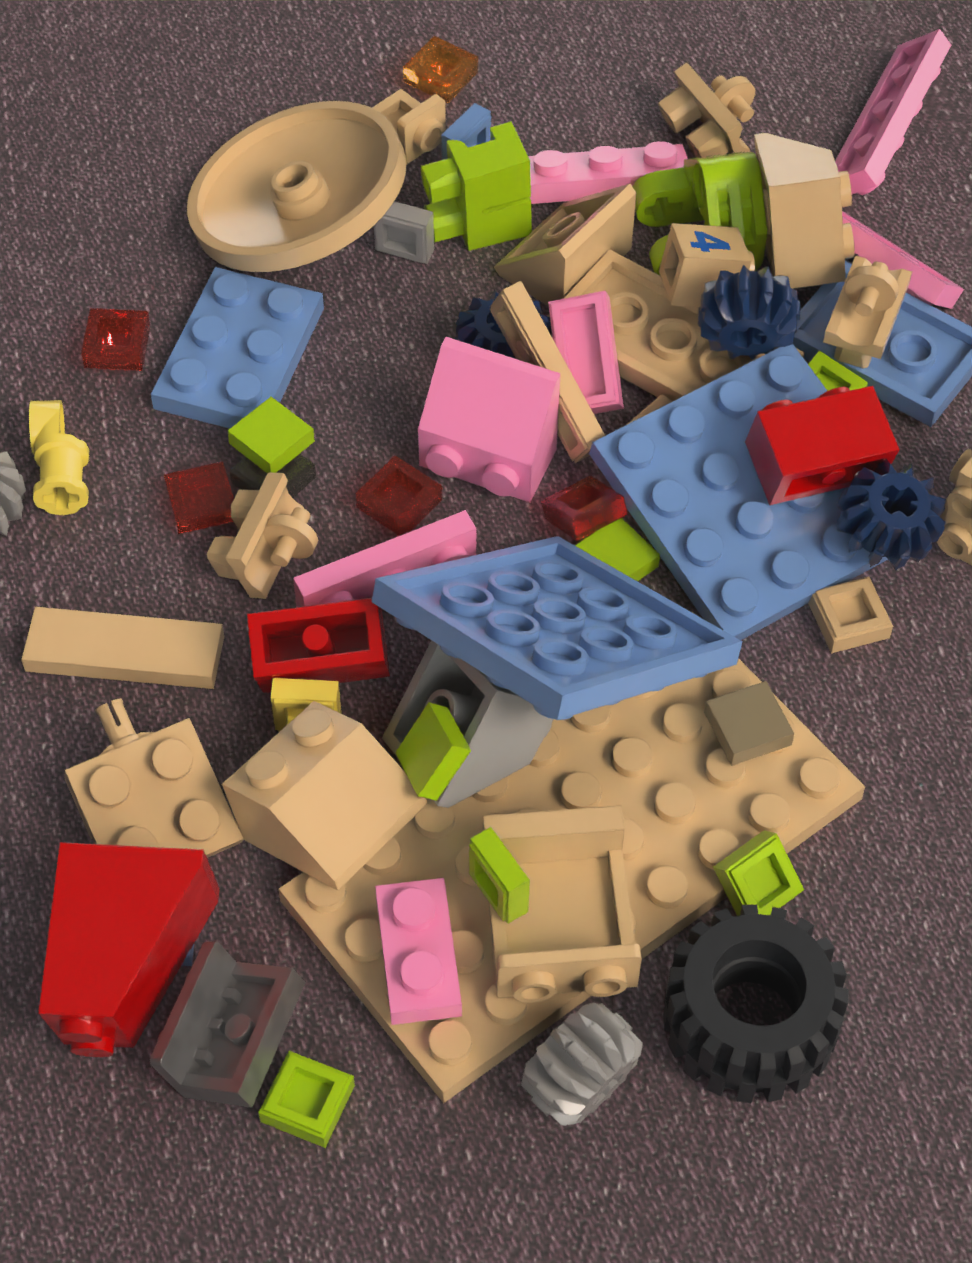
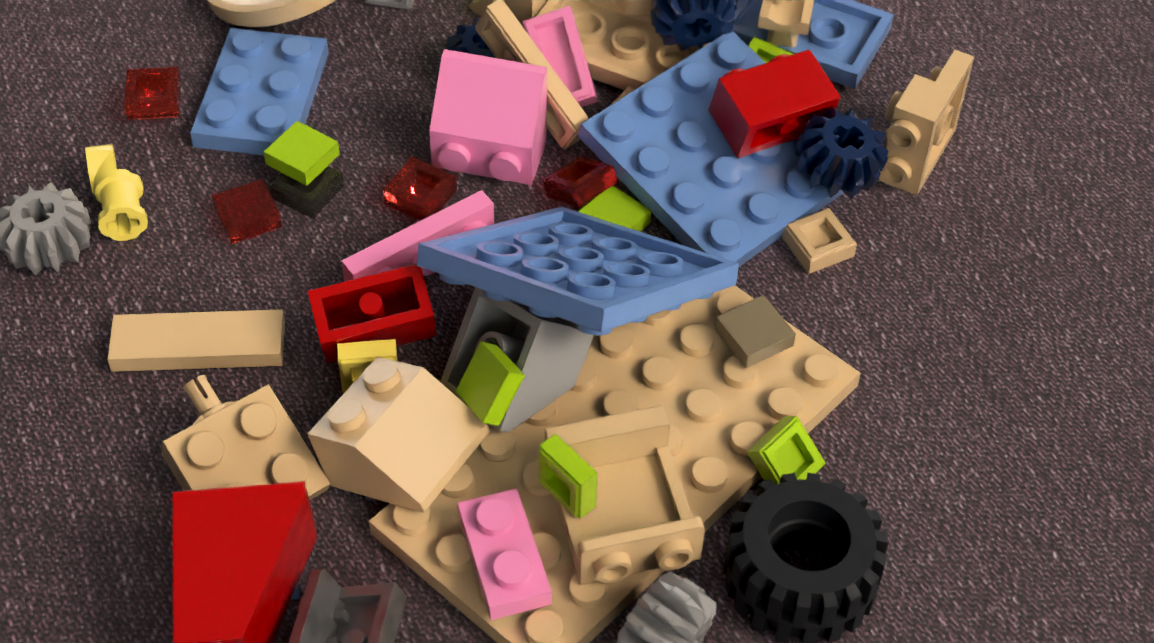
camera: 10 degrees left, 5 degrees down
tan hips [207,472,318,599] -> none

